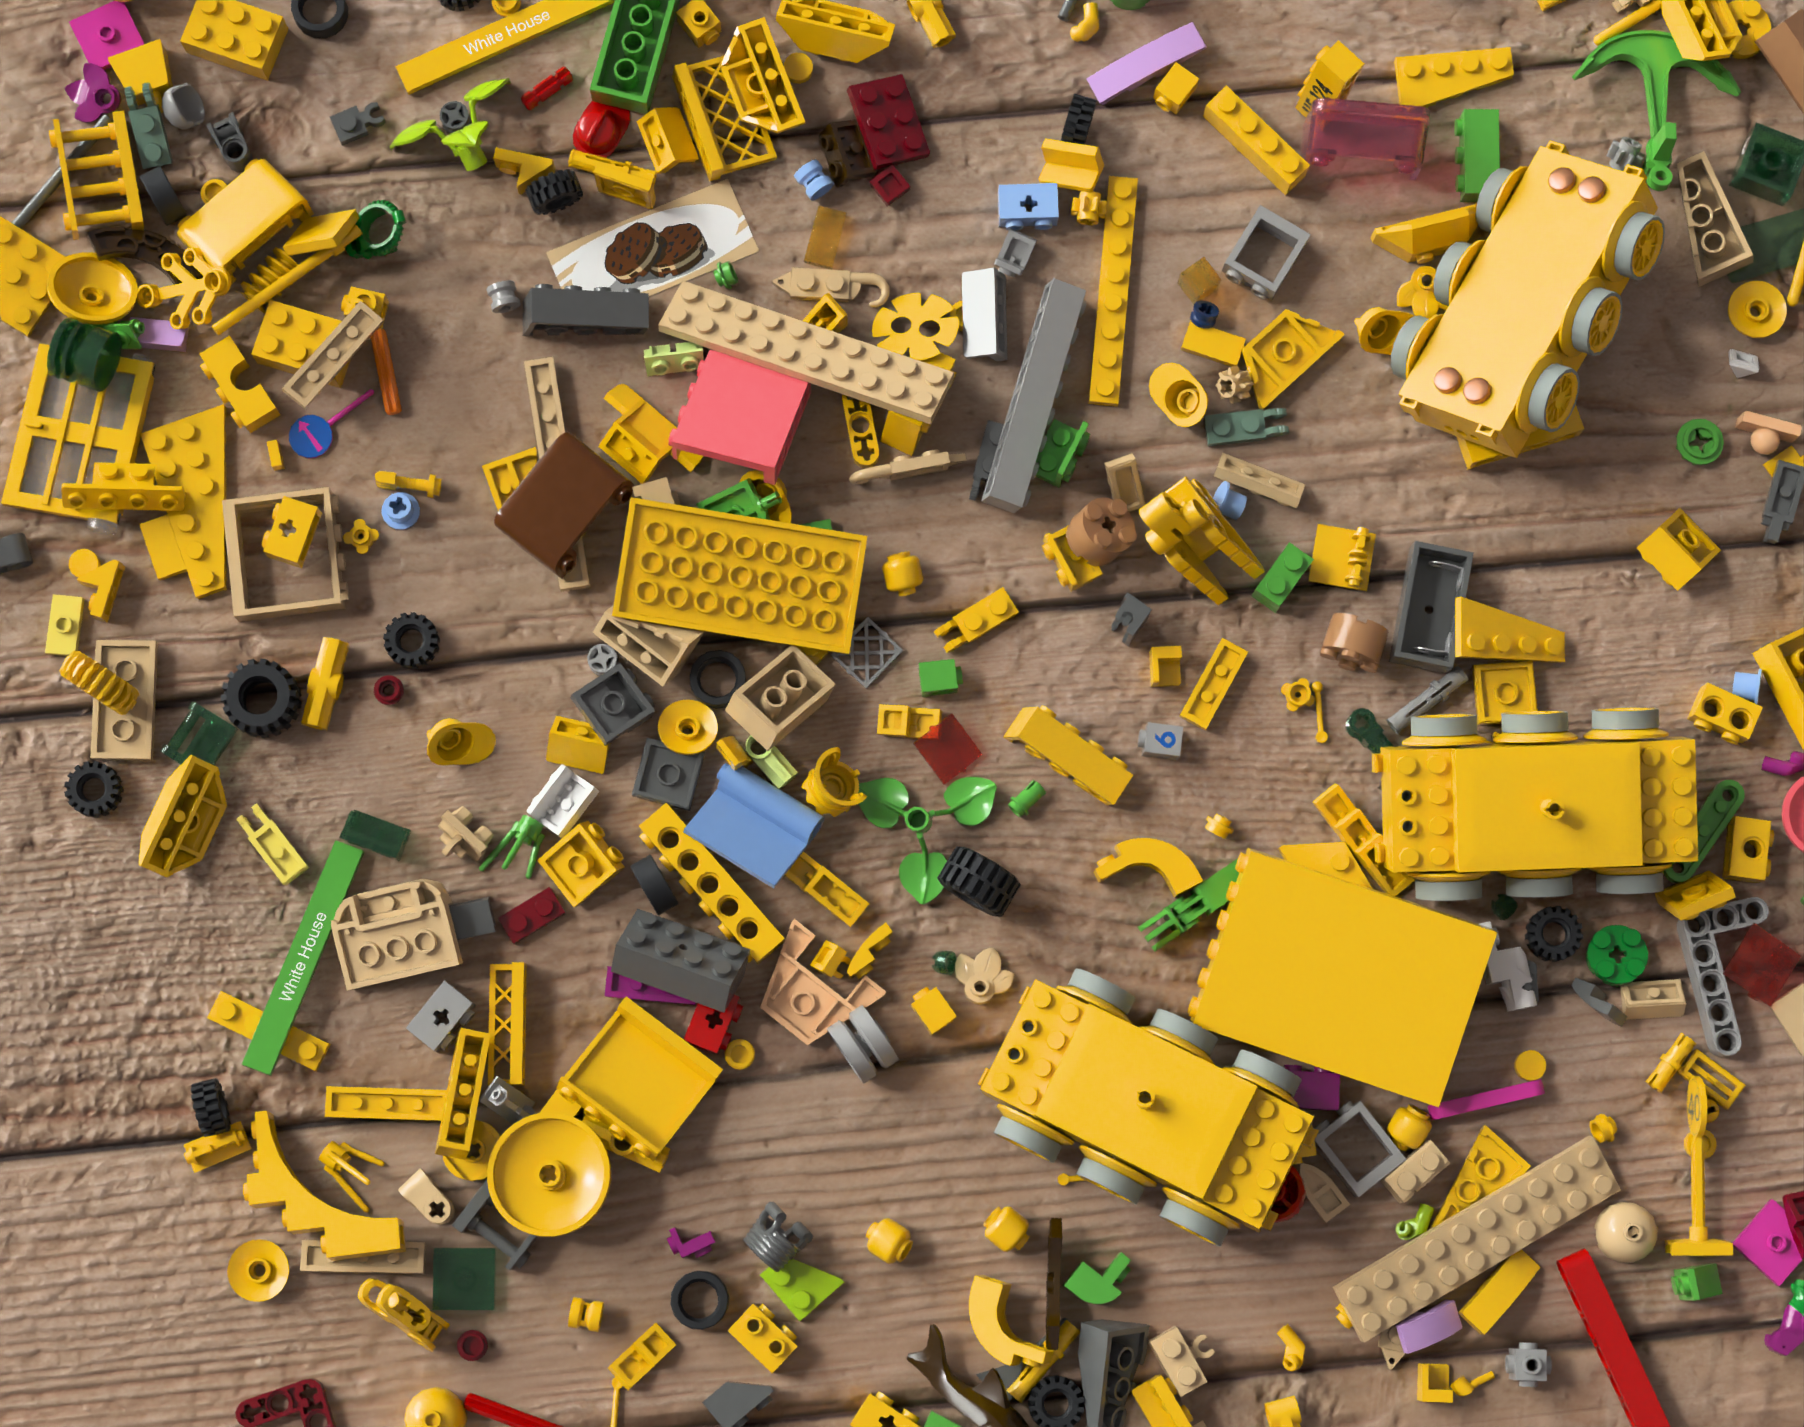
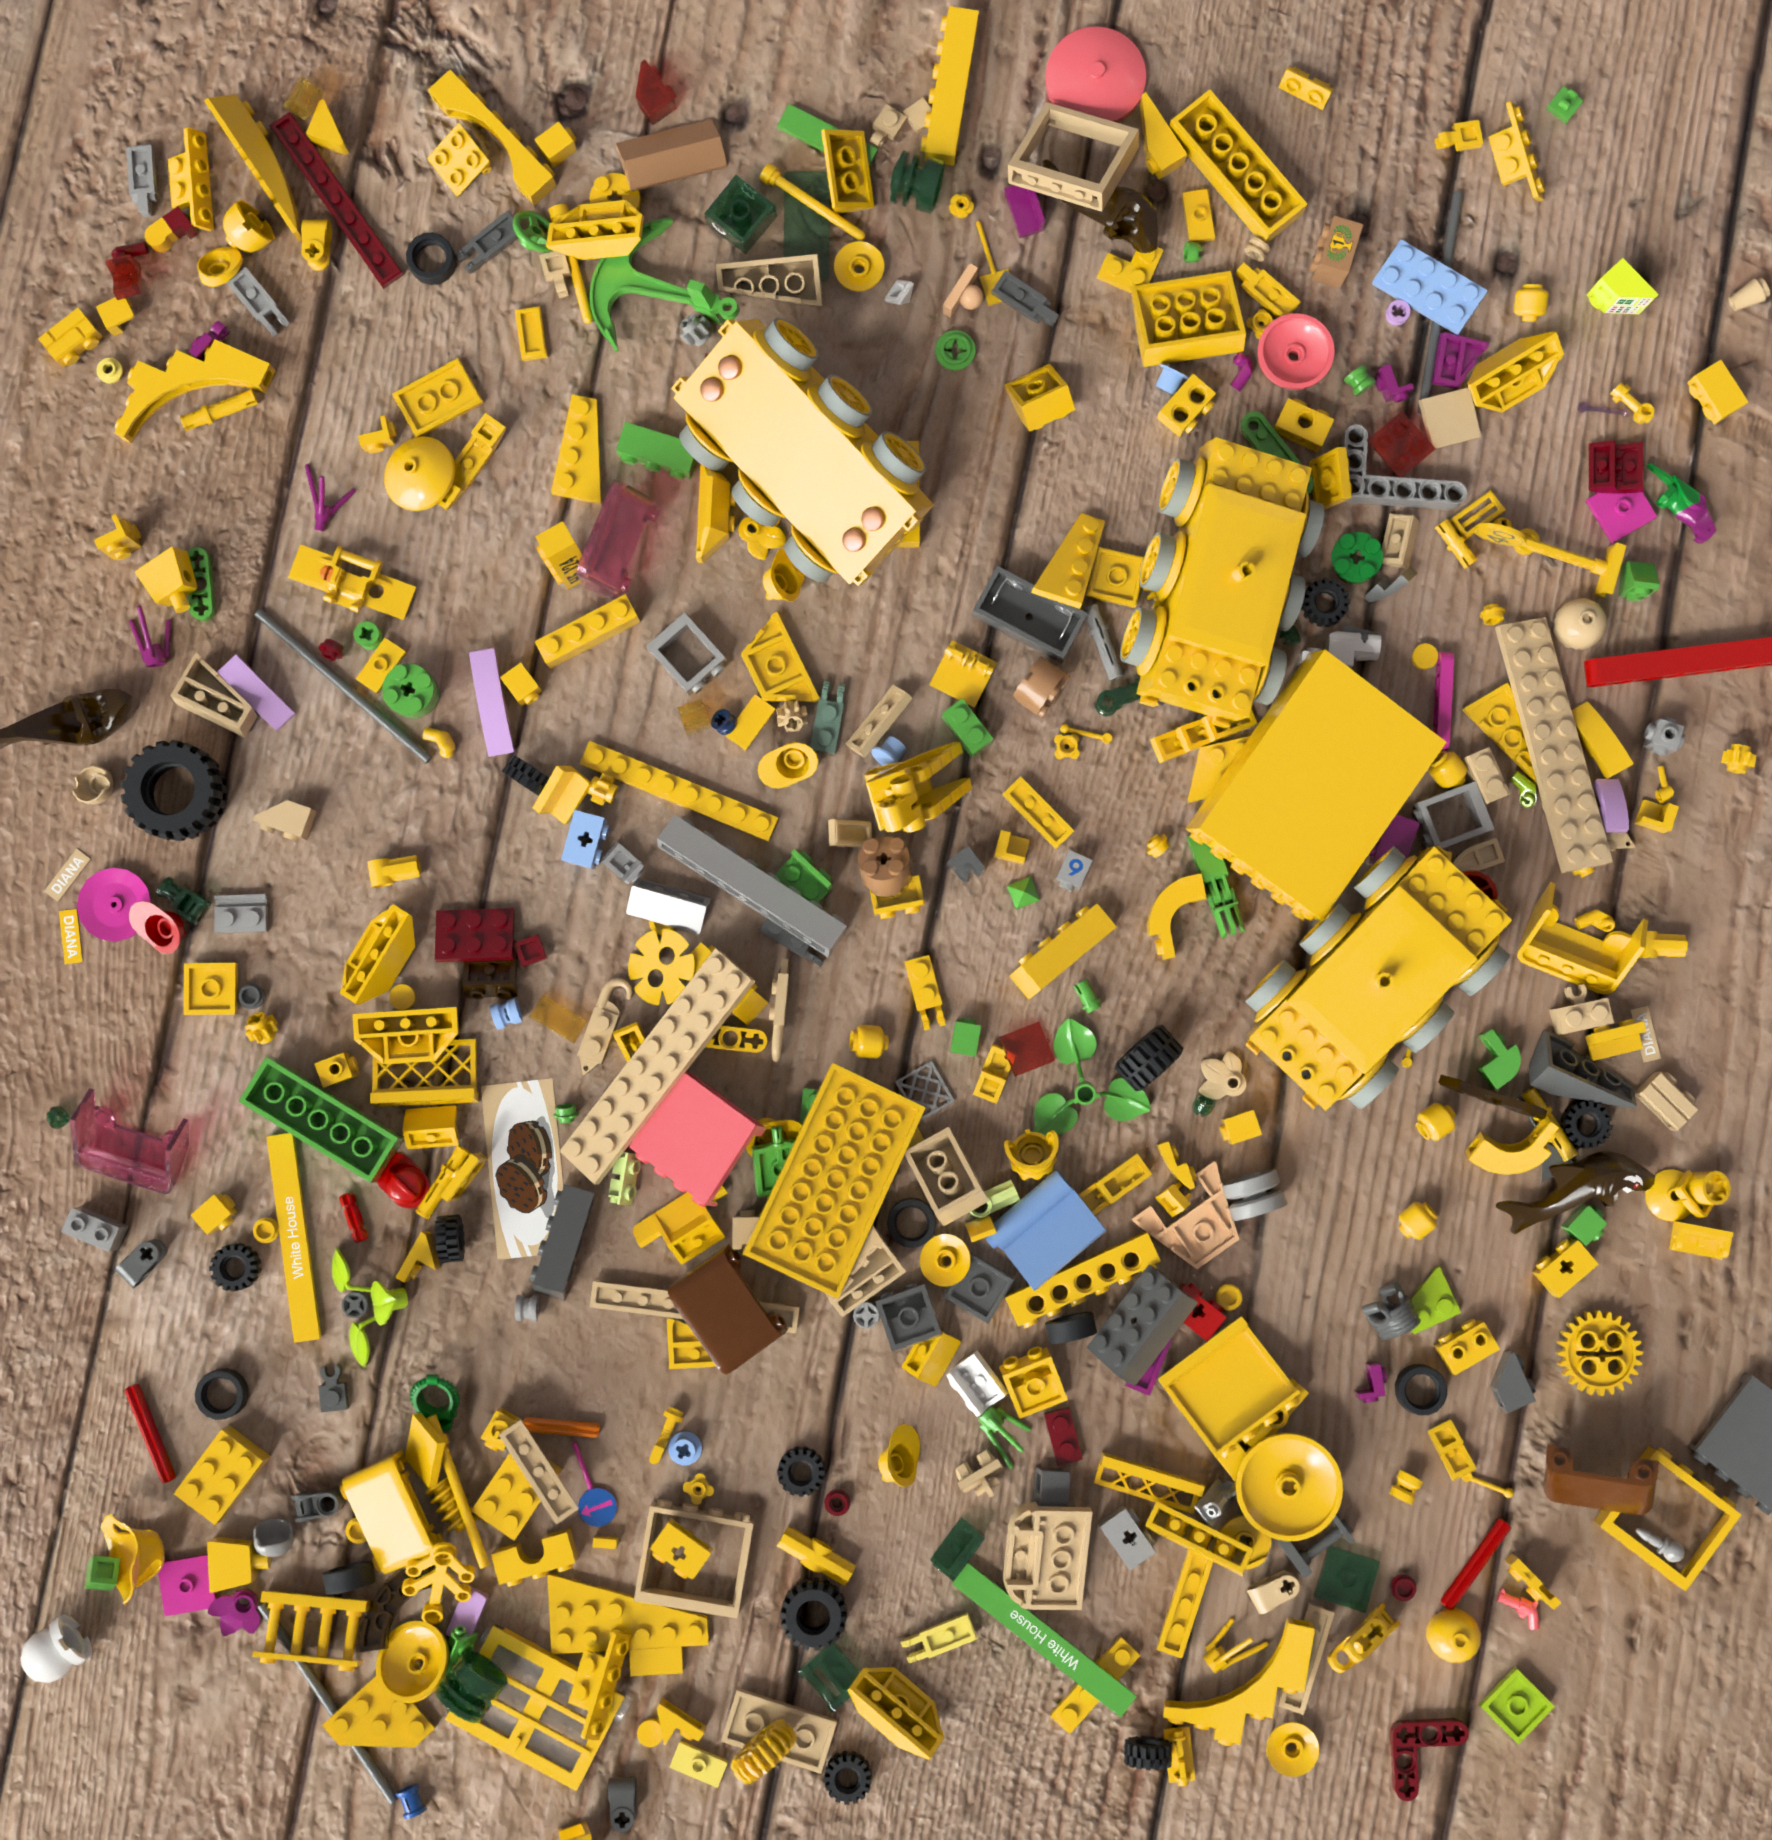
camera: 65 degrees left, 5 degrees up
sand green hinge [124,83,173,169] -> none
none -> bright green slope [1007,877,1040,910]
none -> yellow windscreen [1517,882,1648,994]

